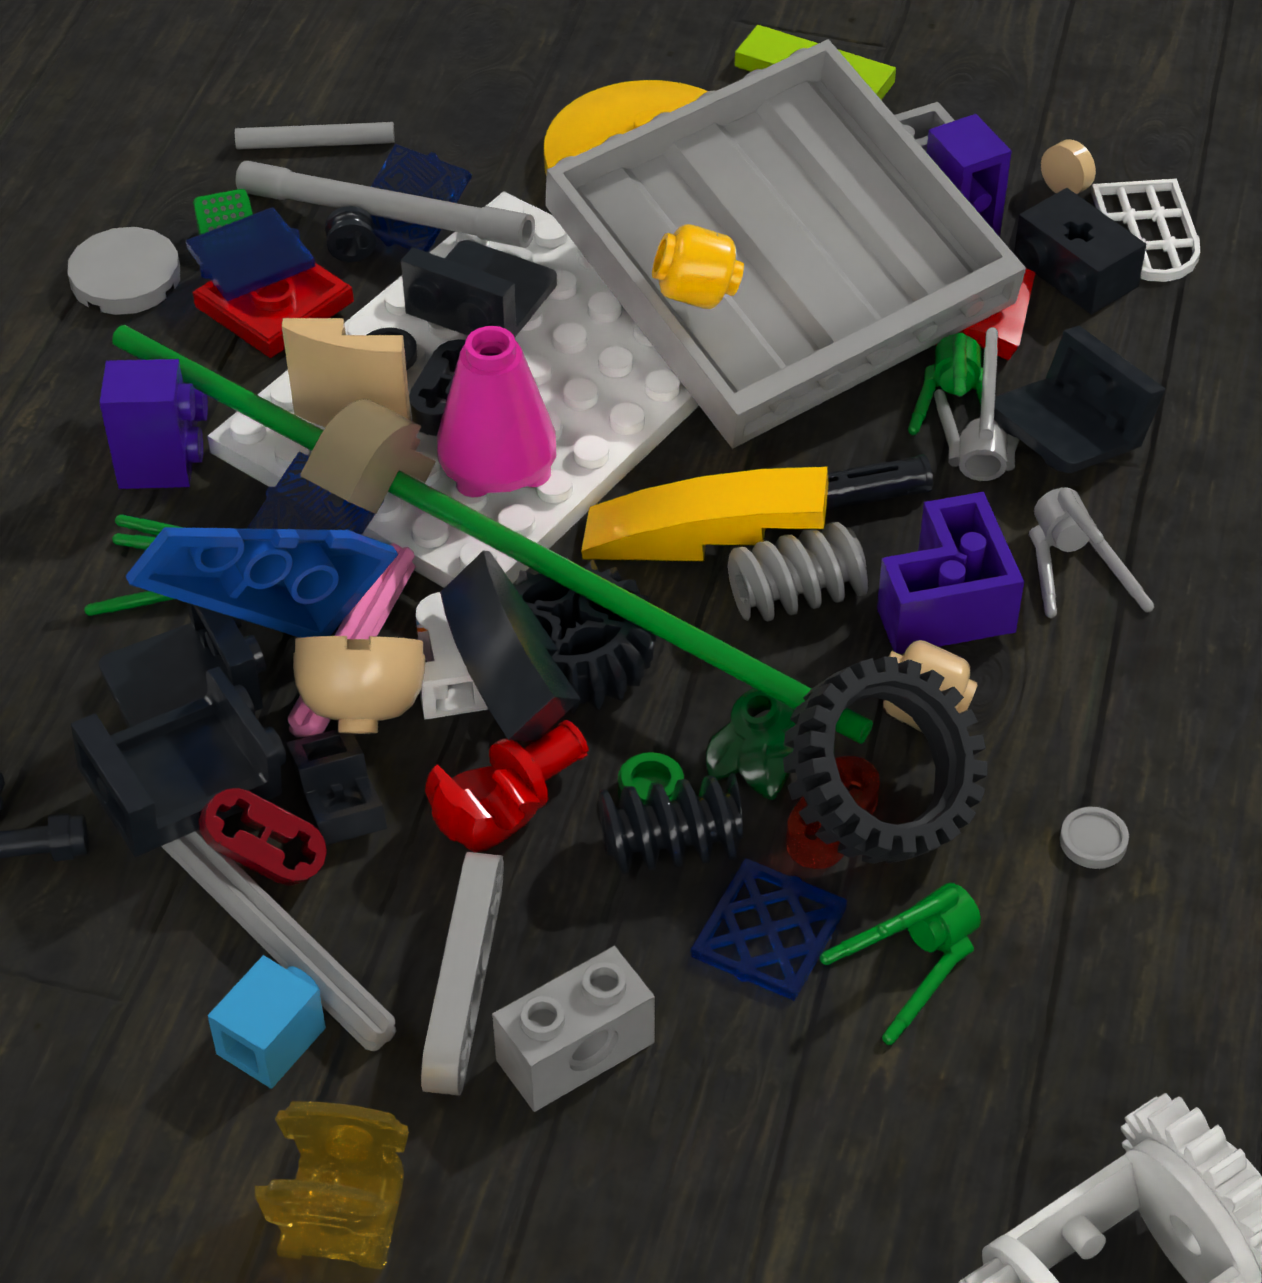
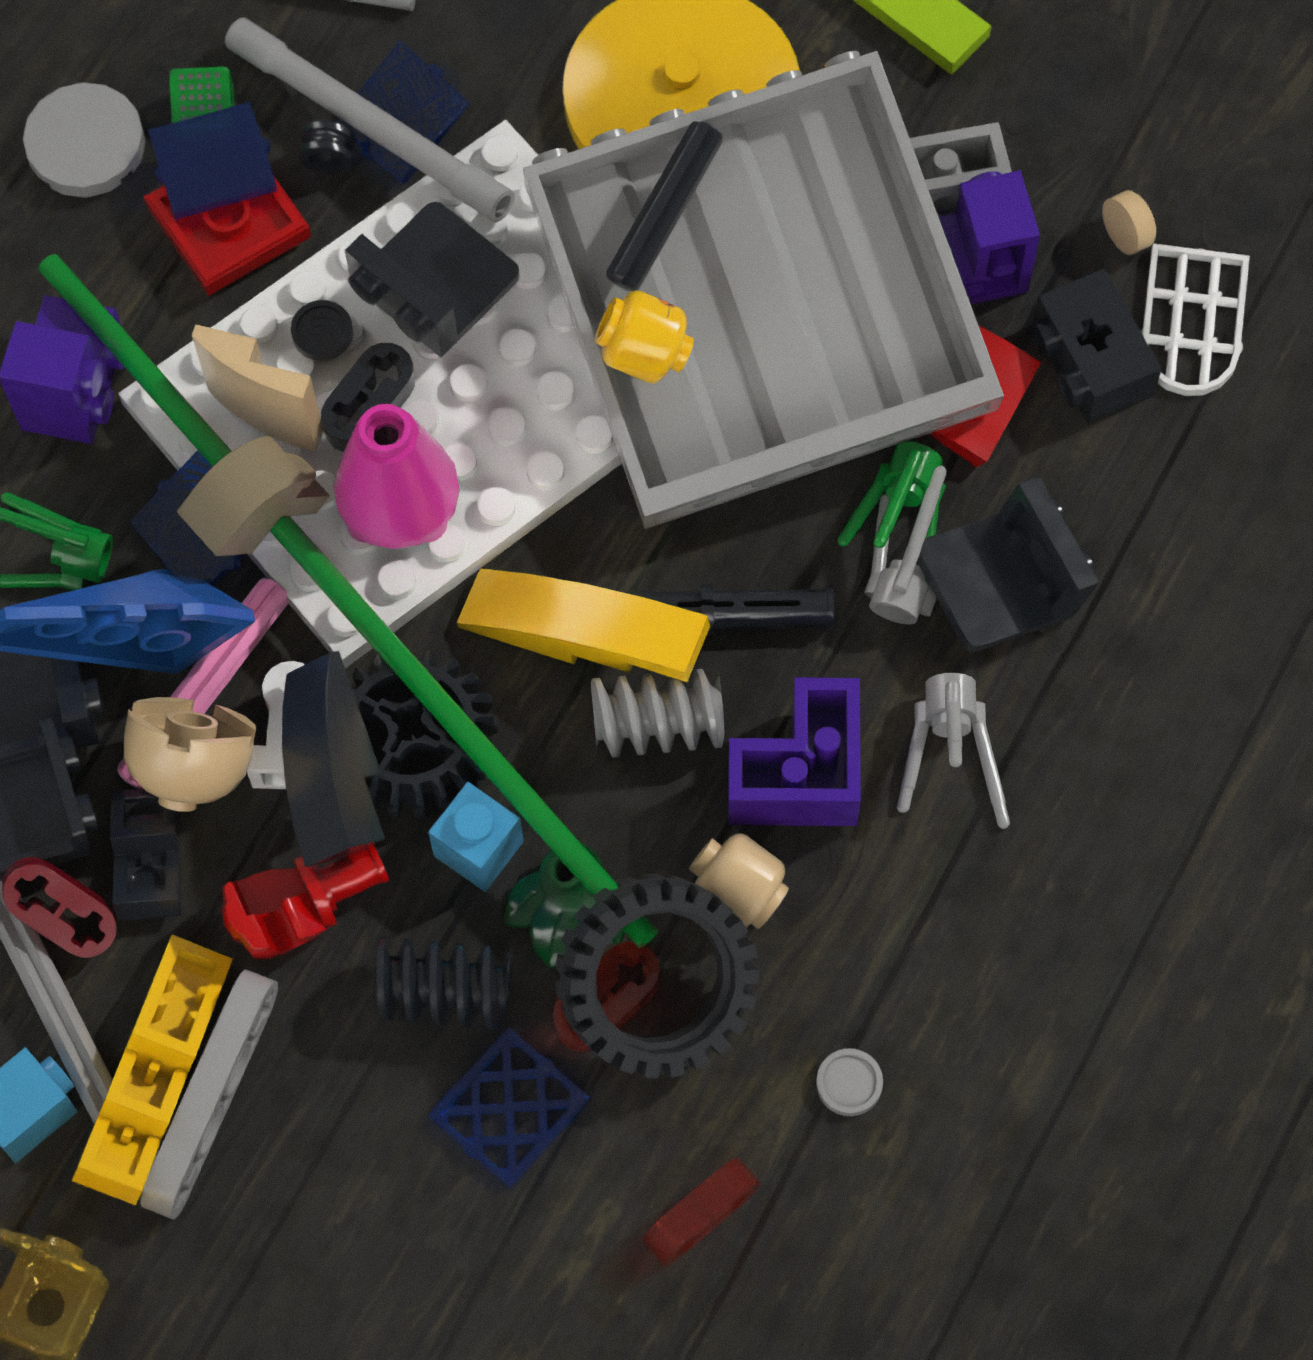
camera: 15 degrees right, 20 degrees up
light grey brick [492,946,655,1112] -> none
green tile [618,752,684,803] -> none
green plant [820,883,981,1045] -> none
none -> yellow slope [72,935,233,1205]
none -> dark azure brick [428,782,524,892]
none -> black axle [606,121,723,291]
none -> clear red beam [642,1157,761,1267]

